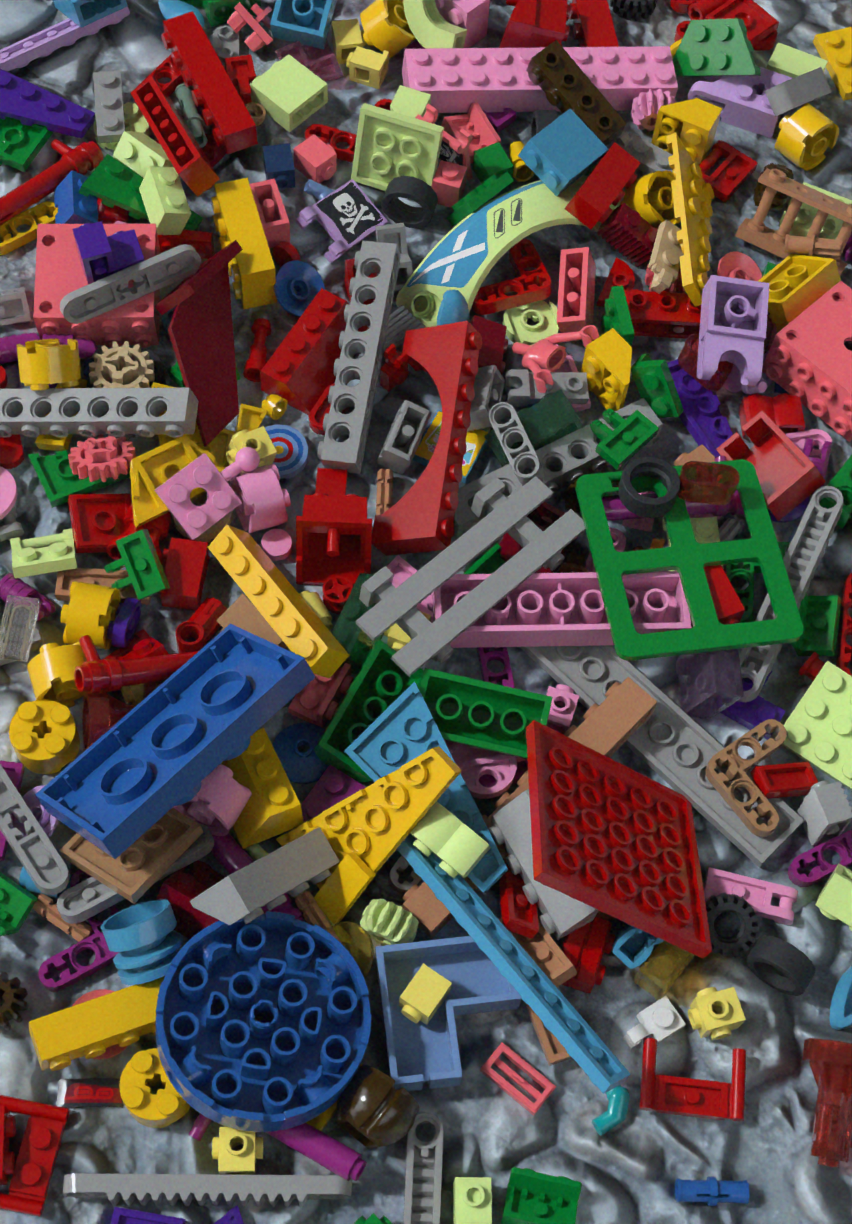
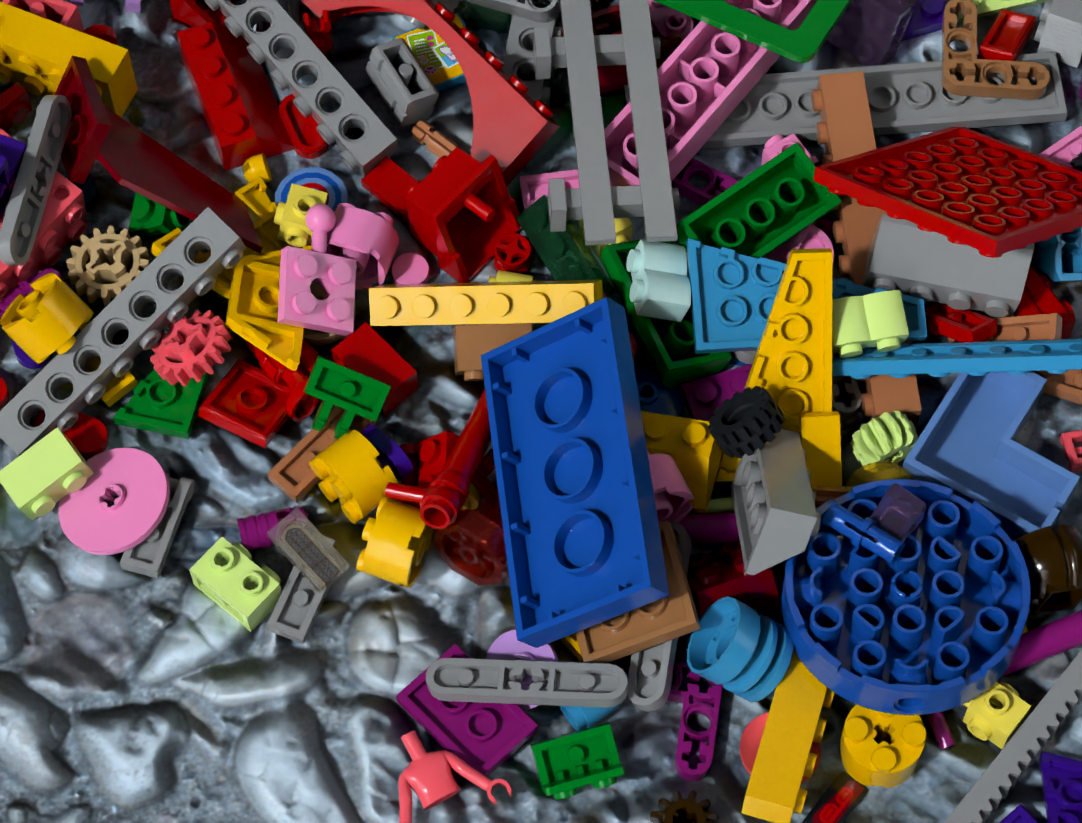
camera: 45 degrees left, 0 degrees up
yellow brick [9,699,80,774] -> none
yellowish green plate [10,528,77,579] -> none
nougat axle [33,894,93,942] -> none
red piece [176,597,227,653] -> none
red piece [243,318,272,382] -> none
blue dish [274,260,325,317] -> none
light yellow brick [399,963,452,1025] -> none
none -> light aqua brick [626,239,691,322]
none -> black tyre [708,386,785,458]
none -> blue pin [822,501,905,564]
none -> clear purple slope [870,483,926,541]

